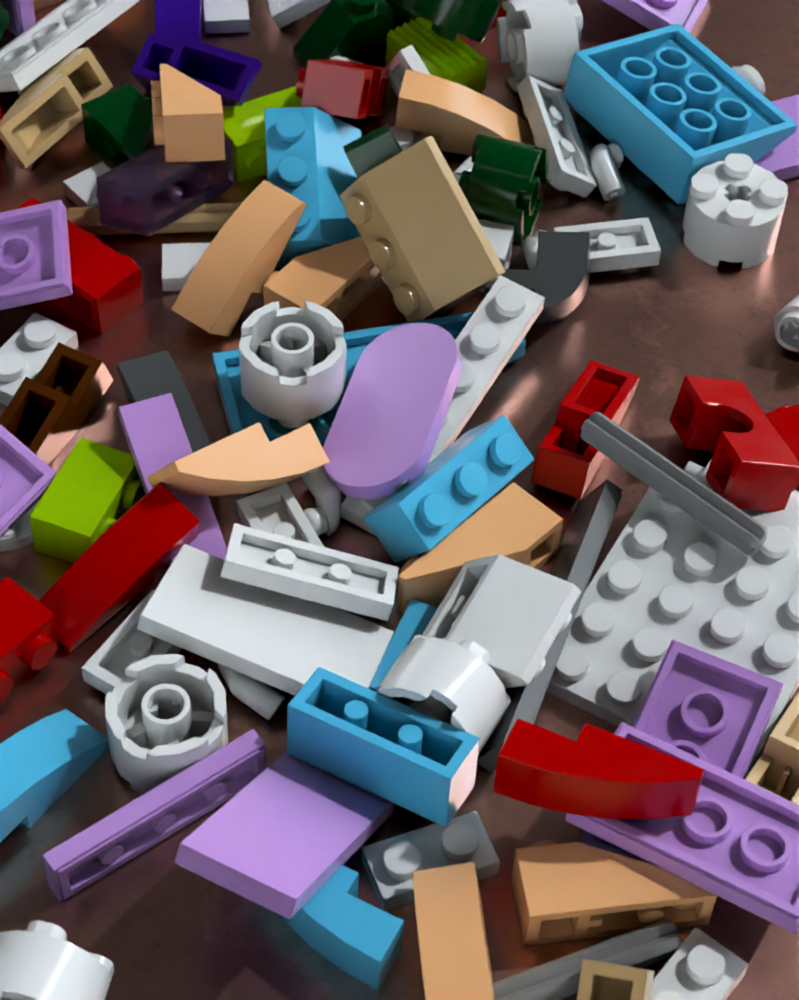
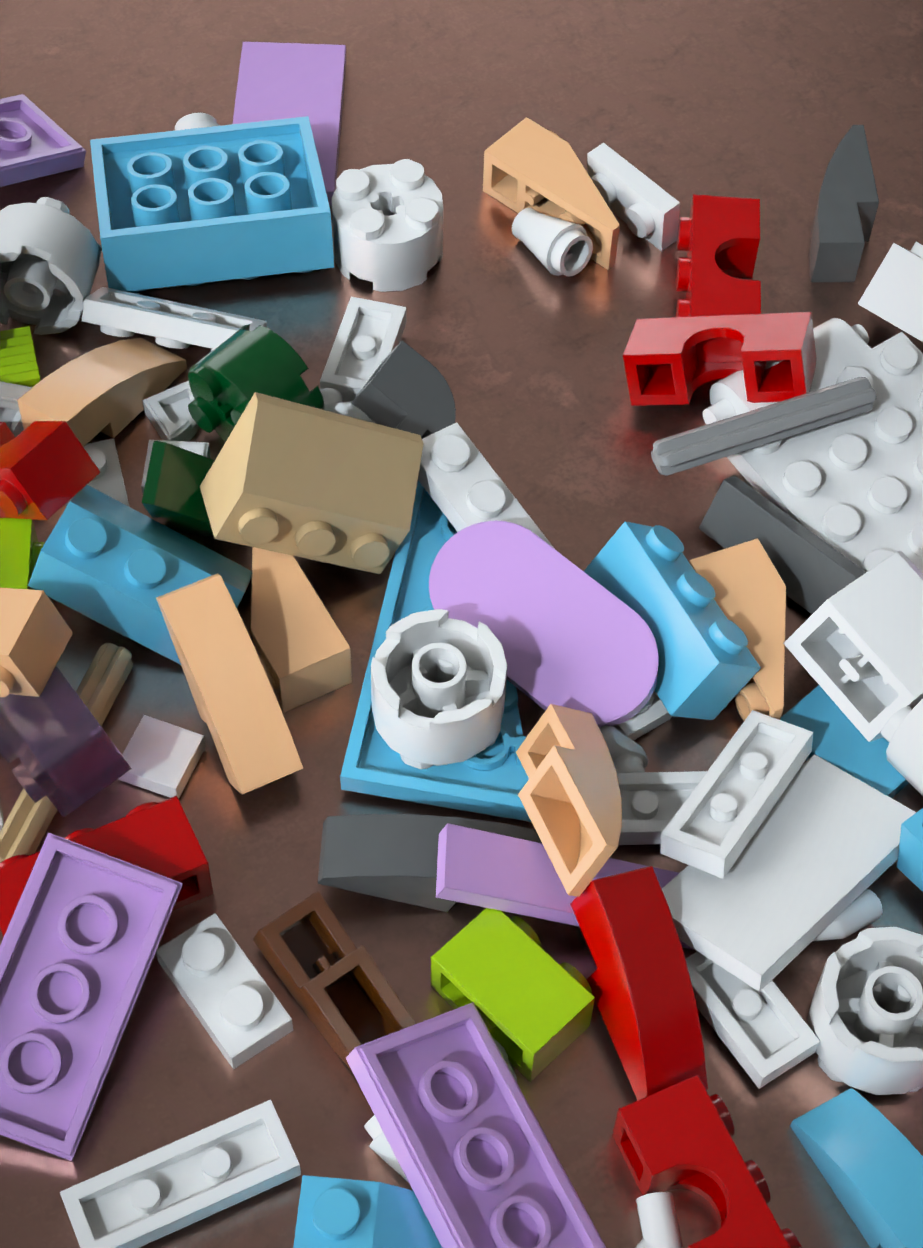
camera: 65 degrees left, 5 degrees up
red slope [530,360,640,500] -> none
white arm [590,143,626,201] -> none

